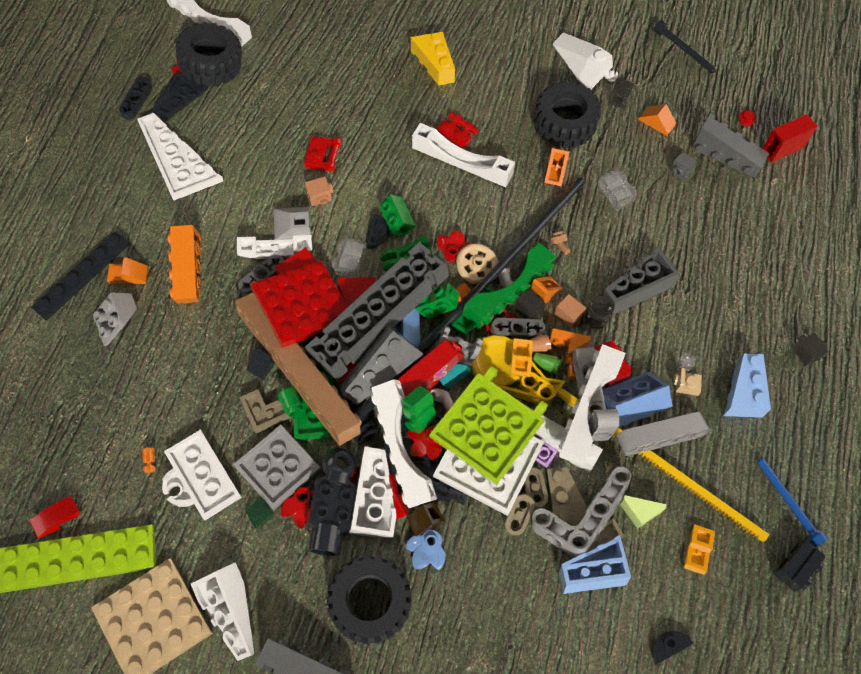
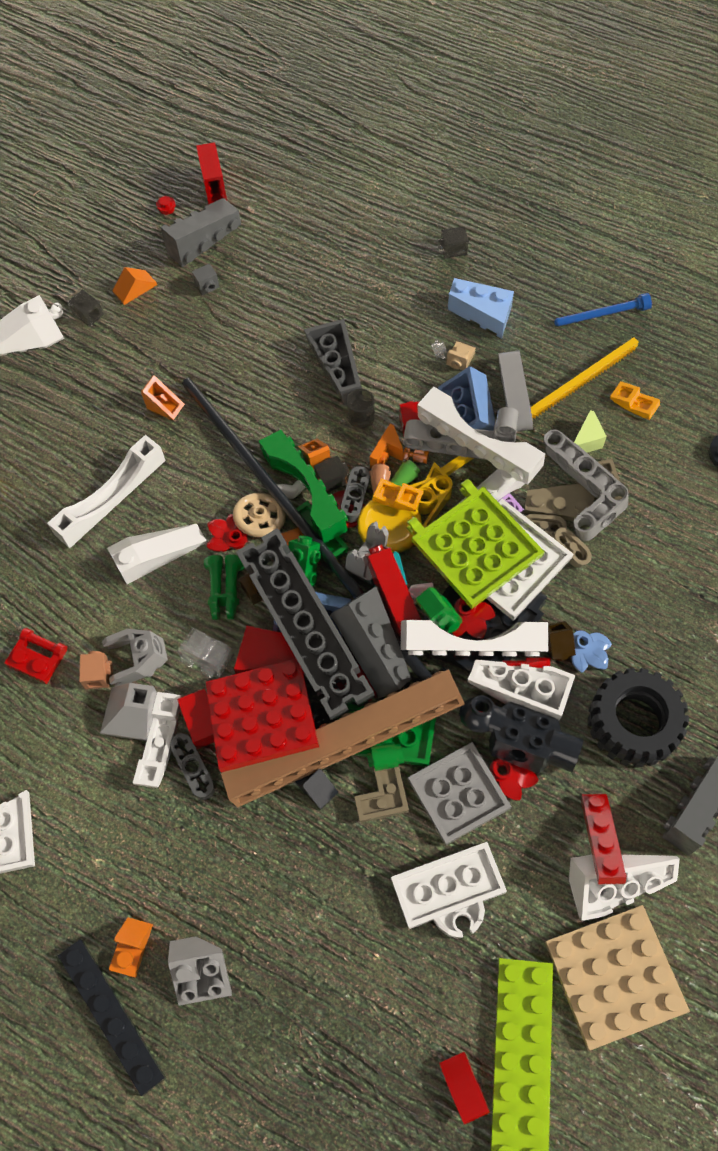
camera: 70 degrees left, 0 degrees up
orange piece [142,448,155,473] -> none
orange wedge [168,225,201,304] -> none
clear green slope [245,497,274,529] -> none
black plate [366,214,389,249] -> none
green brick [379,194,416,236] -> none
red plate [436,112,479,149] -> none
black tyre [533,81,601,148] -> none
medium nougat plate [550,231,570,255] -> none
nougat brick [554,294,586,328] -> none
light blue wedge [559,535,631,594] -> none
clear brick [597,169,637,210] -> none
black piece [653,20,717,73] -> none
black brick [774,539,825,591] -> none
none -> light grey piece [102,629,168,686]
none -> white wedge [107,524,207,584]
none -> plate [581,794,627,884]

